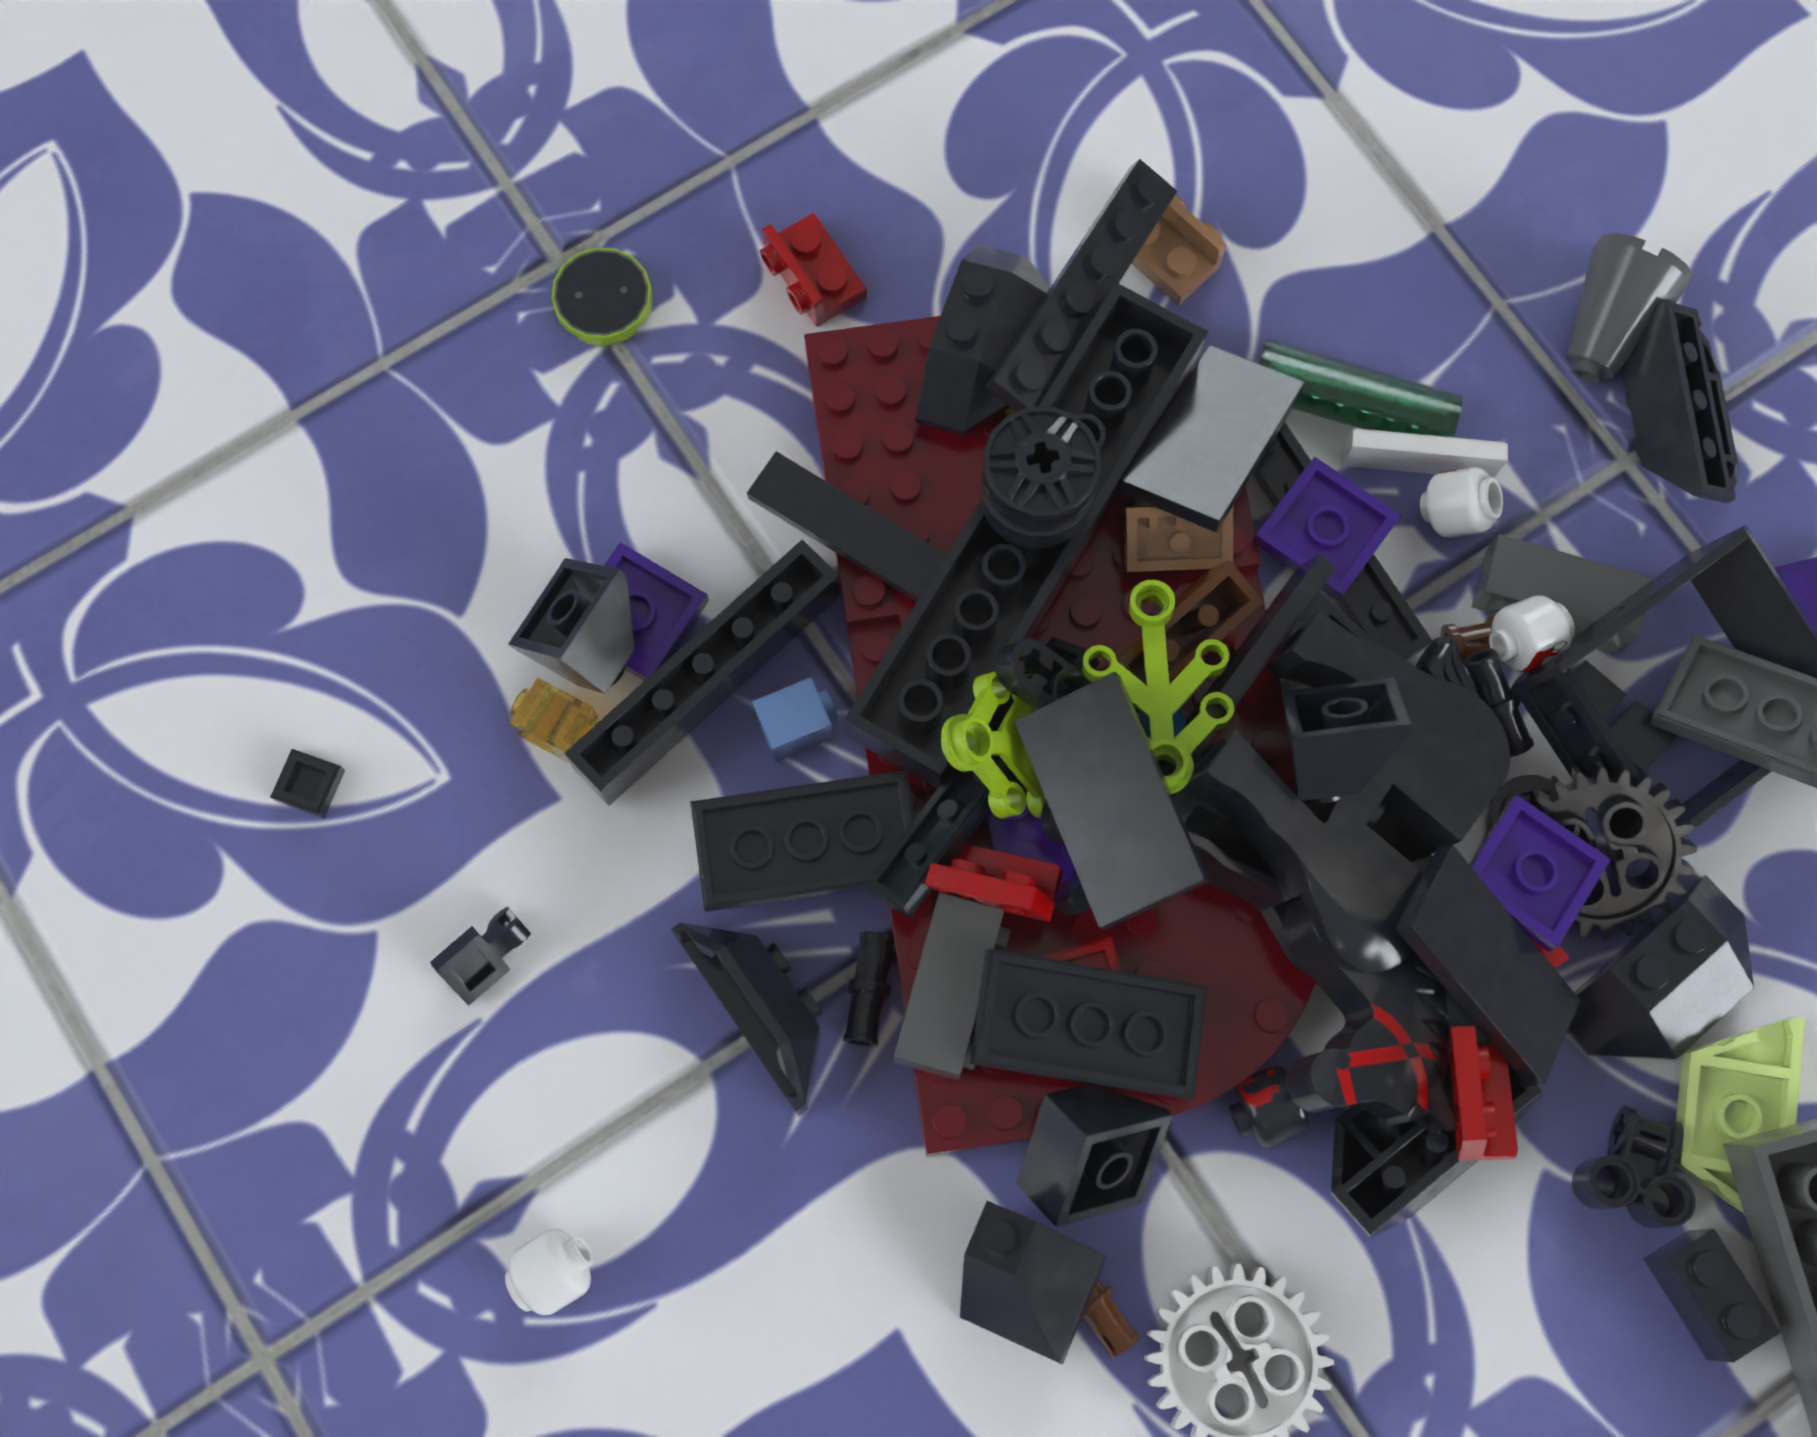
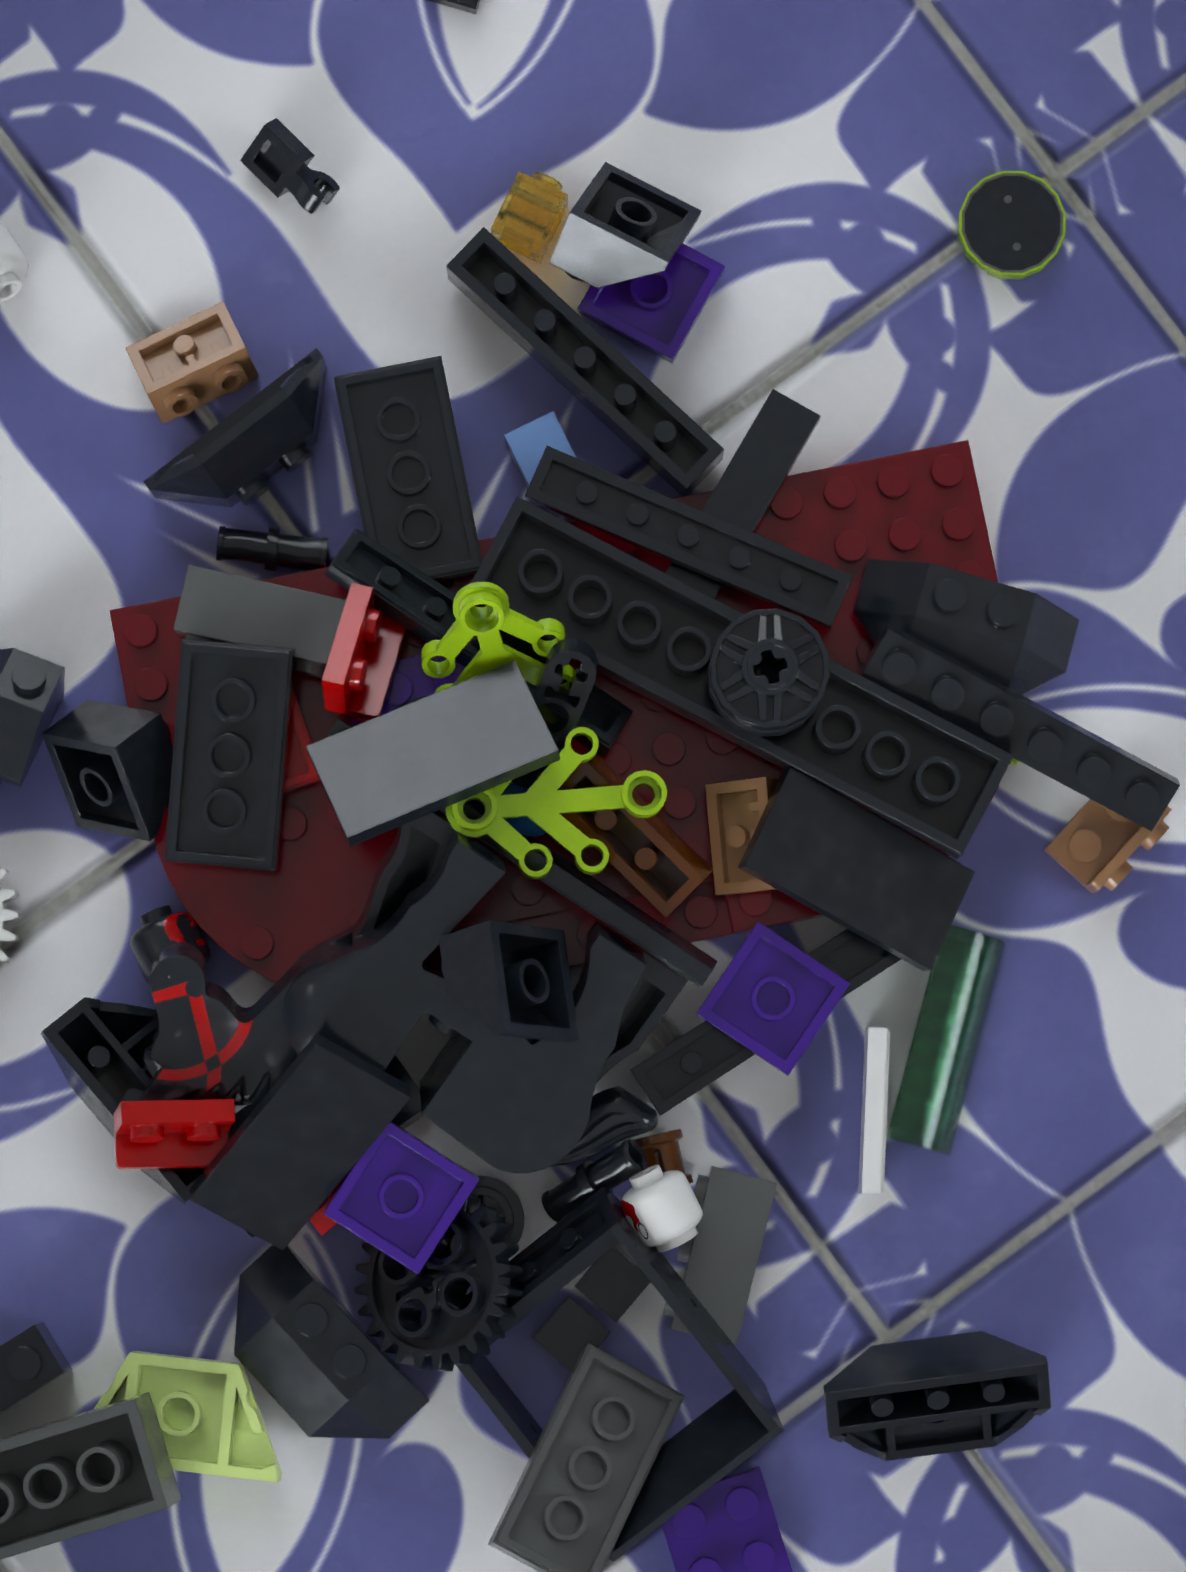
camera: 90 degrees right, 10 degrees up
red bracket [760,213,867,327] -> none
white head [1420,467,1503,538] -> none
dark grey cone [1566,233,1693,383] -> none
black piece [1572,1105,1696,1228] -> none
none -> medium nougat bracket [126,301,259,423]
none -> black plate [525,446,853,630]

